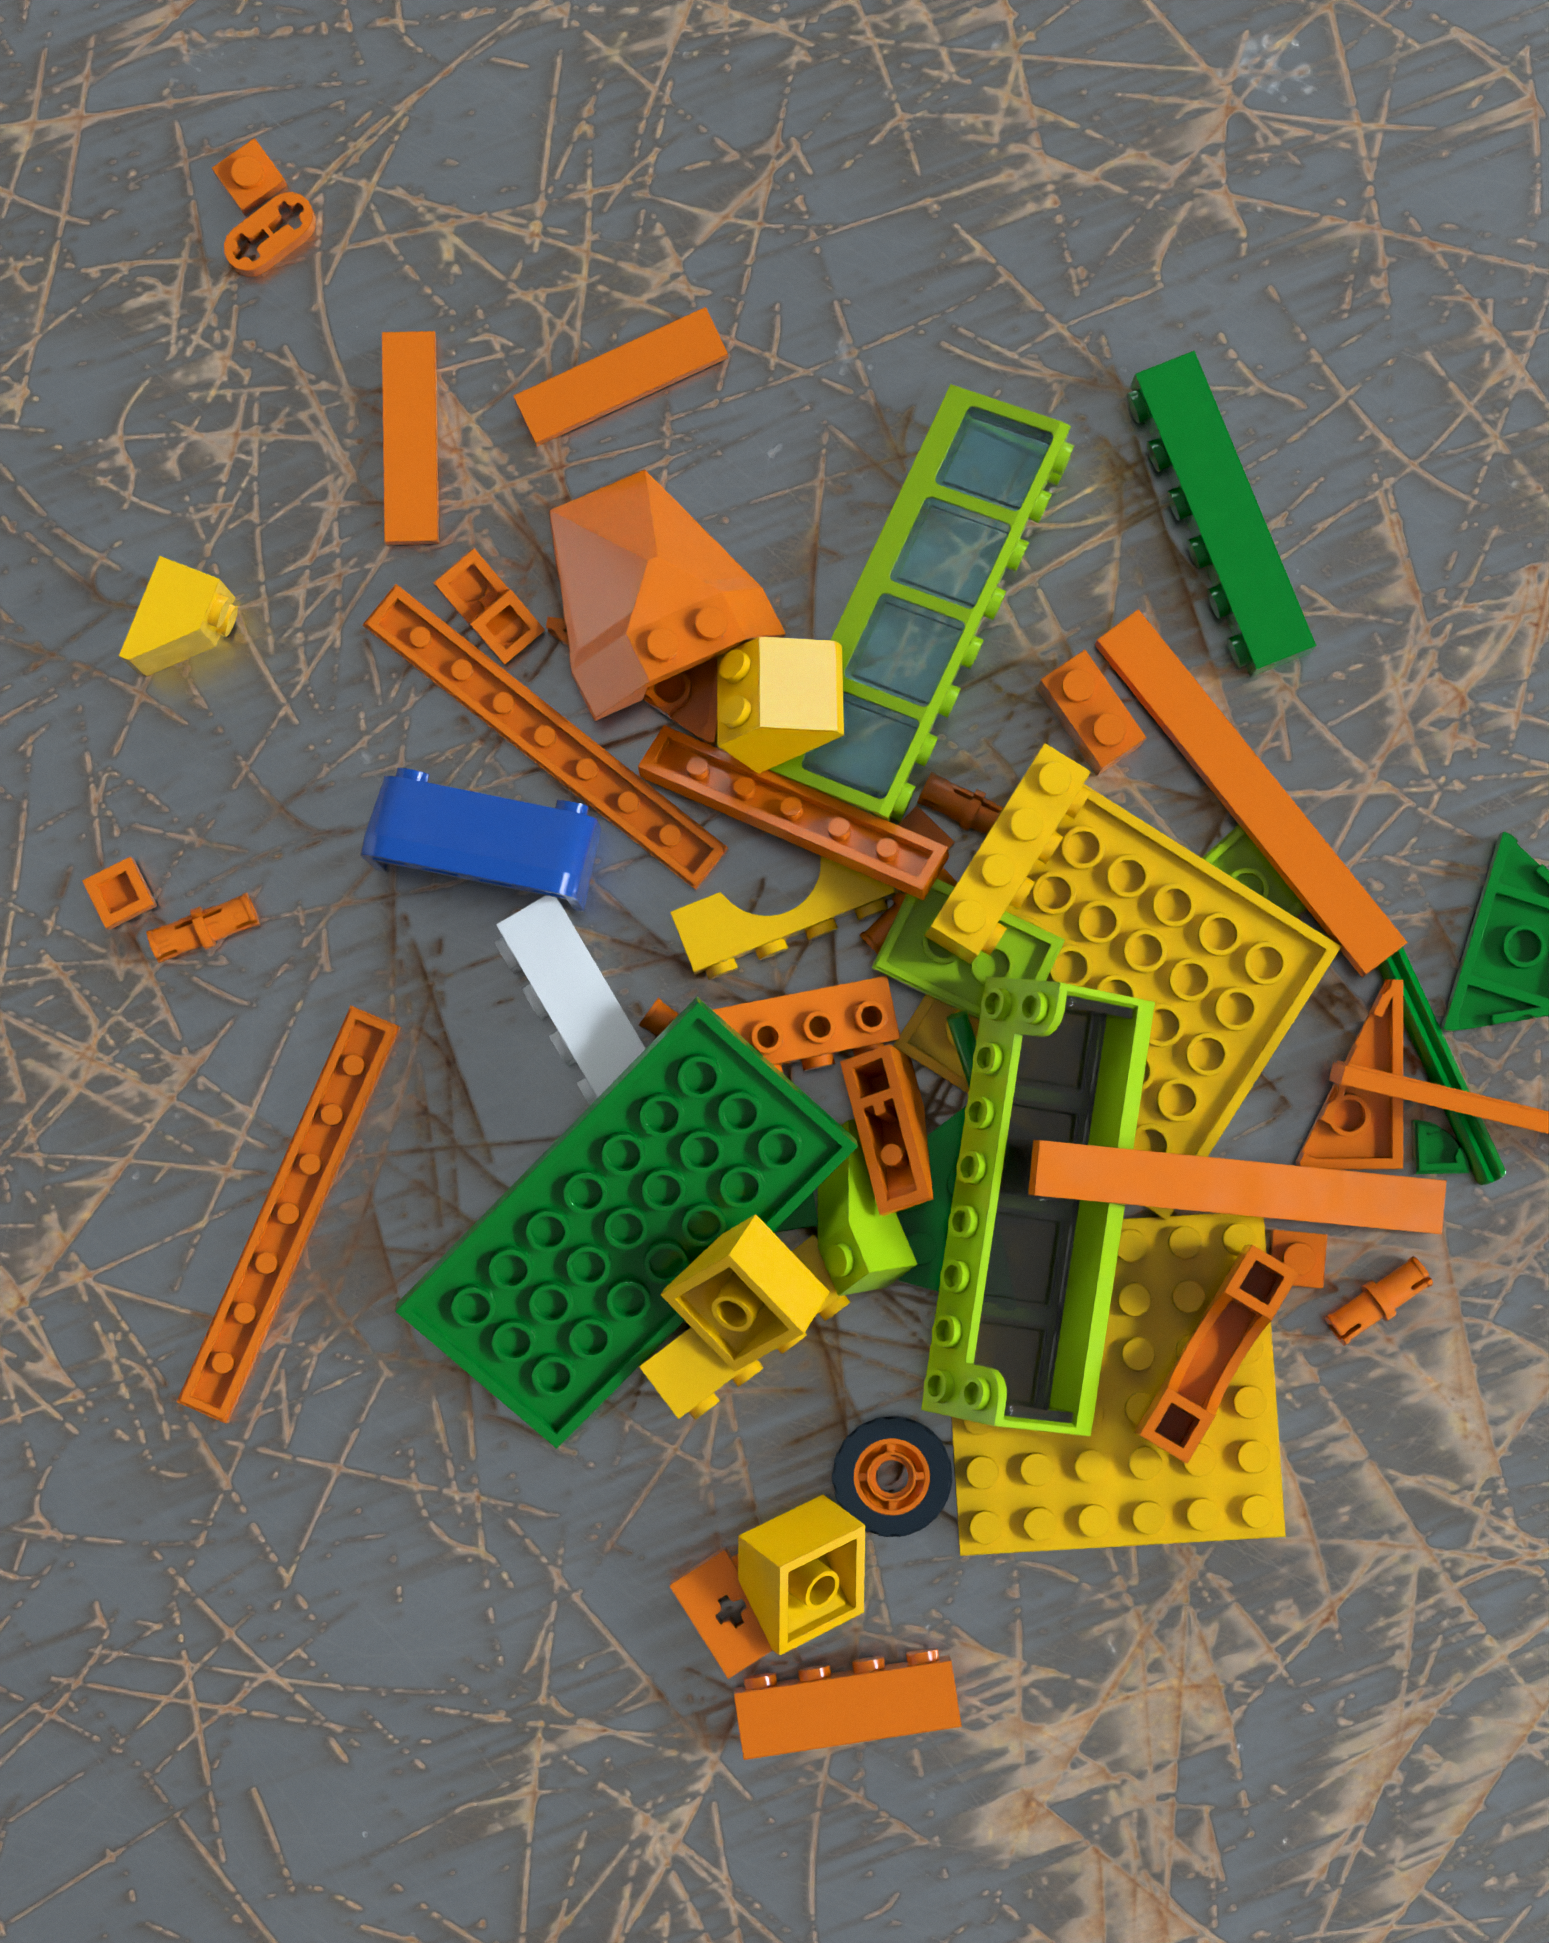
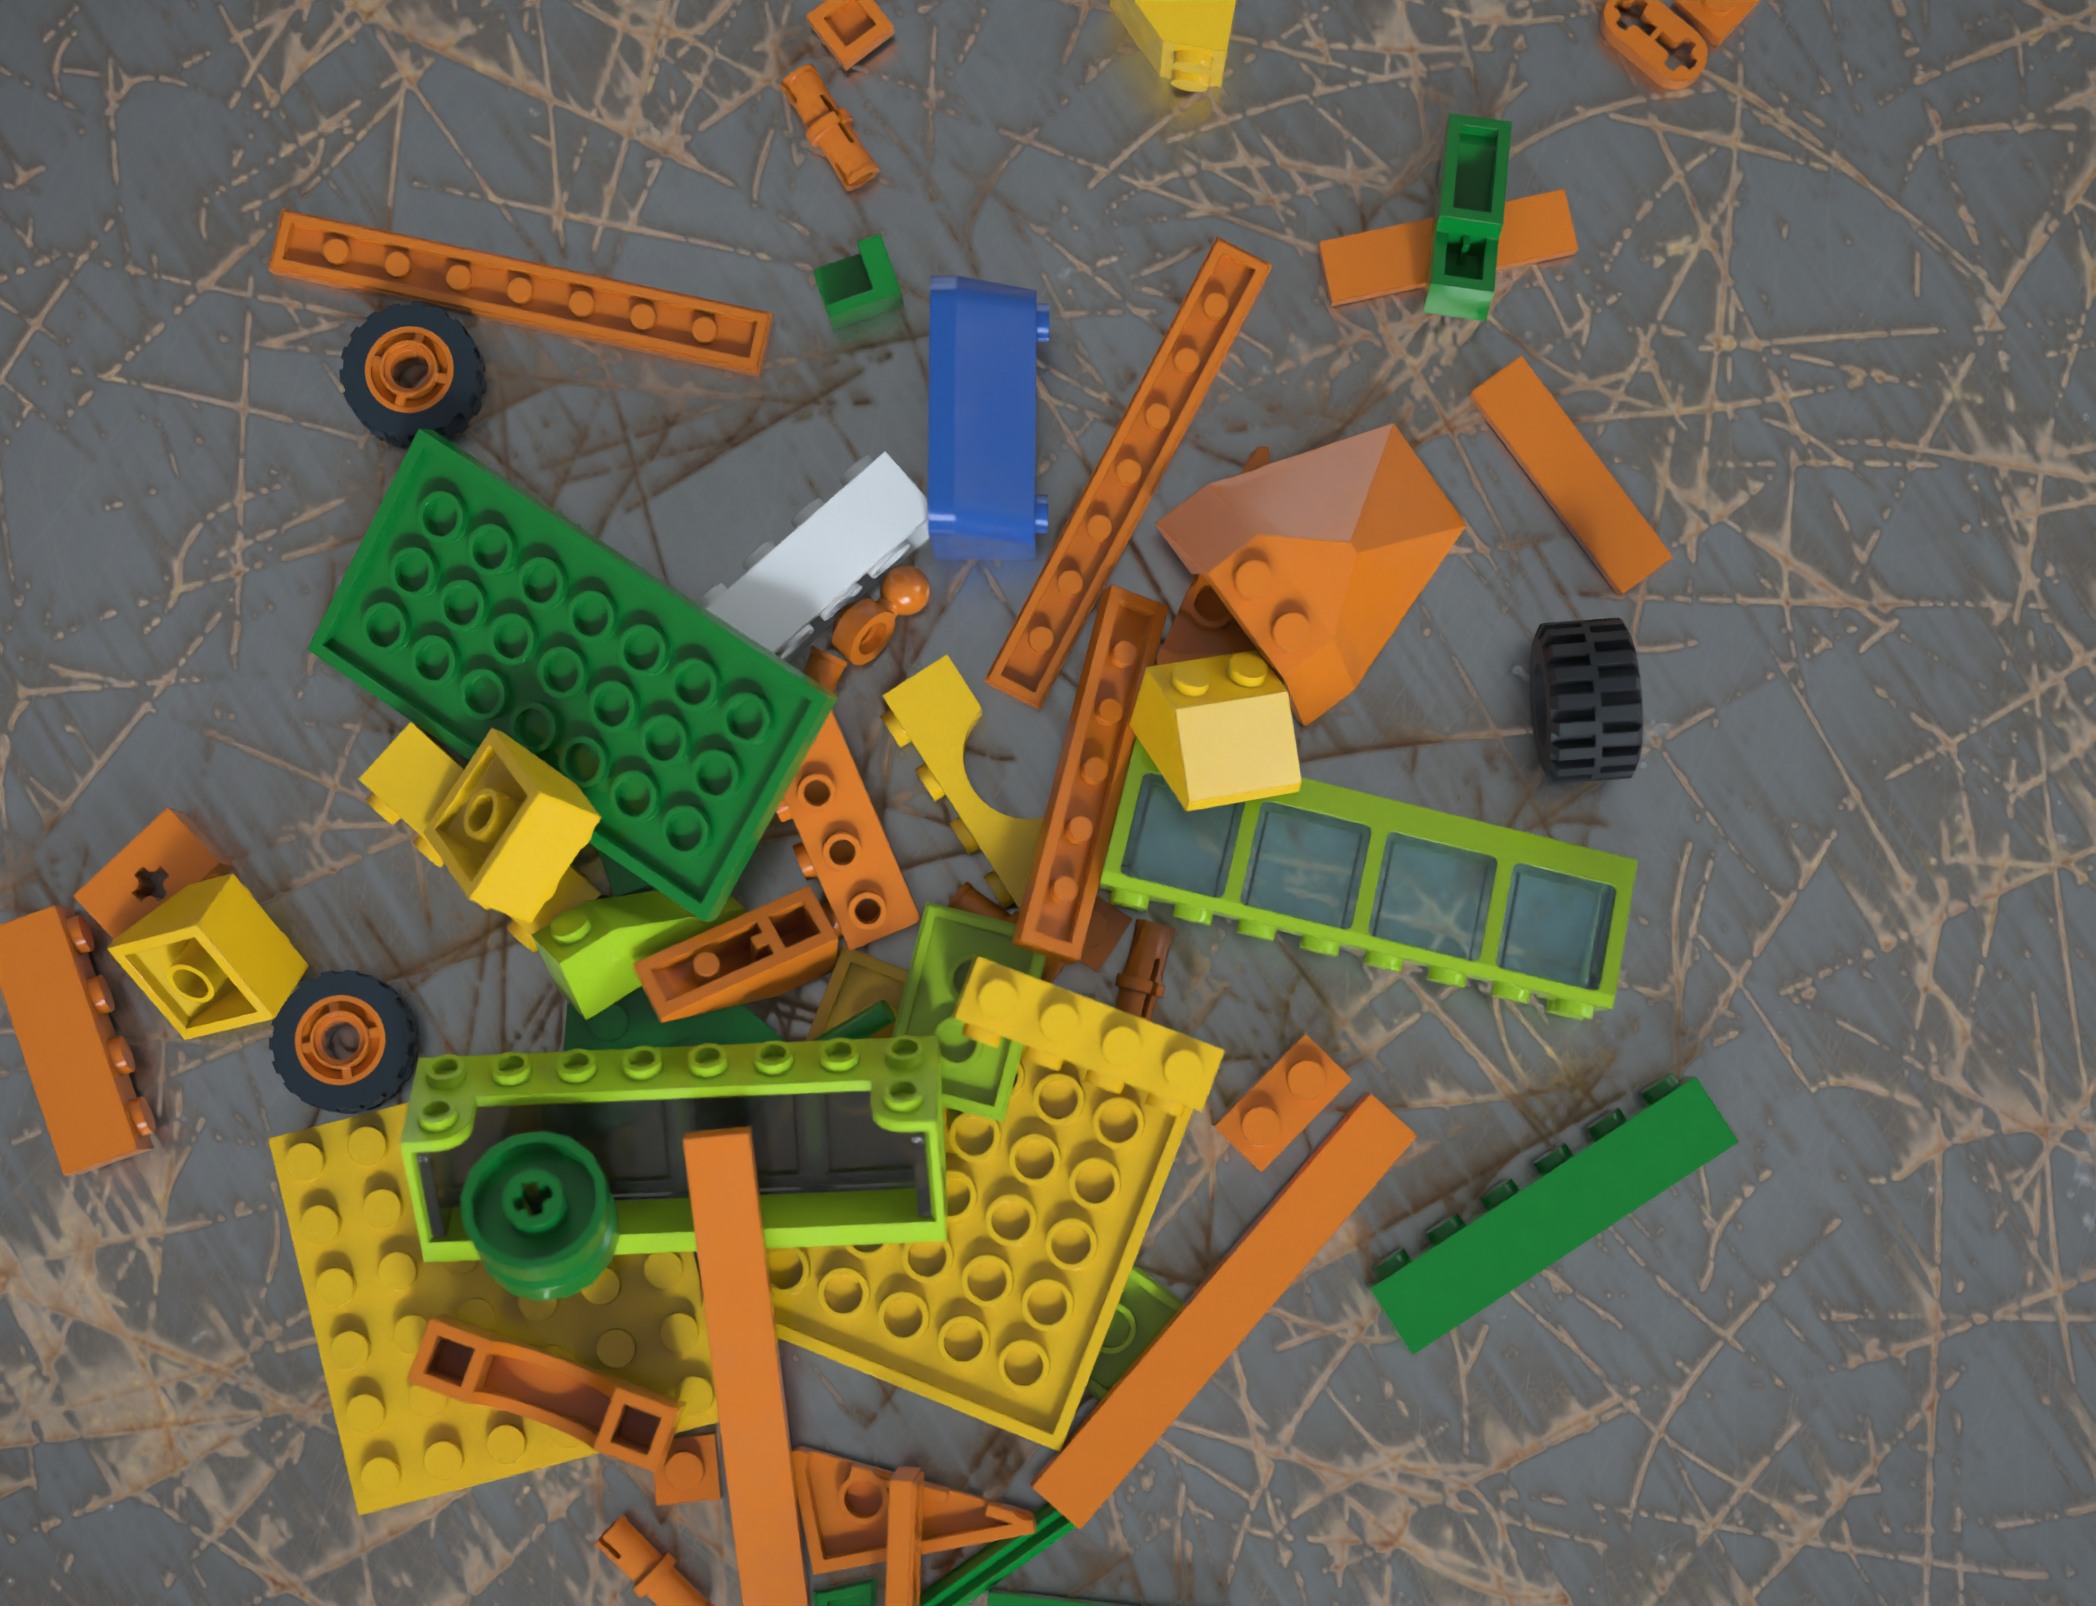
camera: 80 degrees right, 0 degrees up
orange slope [432,548,545,665] -> none
none -> black wheel [339,302,487,449]
none -> green wheel [460,1131,620,1301]
none -> green panel [814,233,904,331]
none -> orange plate [832,565,930,665]
none -> green slope [1423,113,1512,321]
none -> black tyre [1530,617,1643,784]

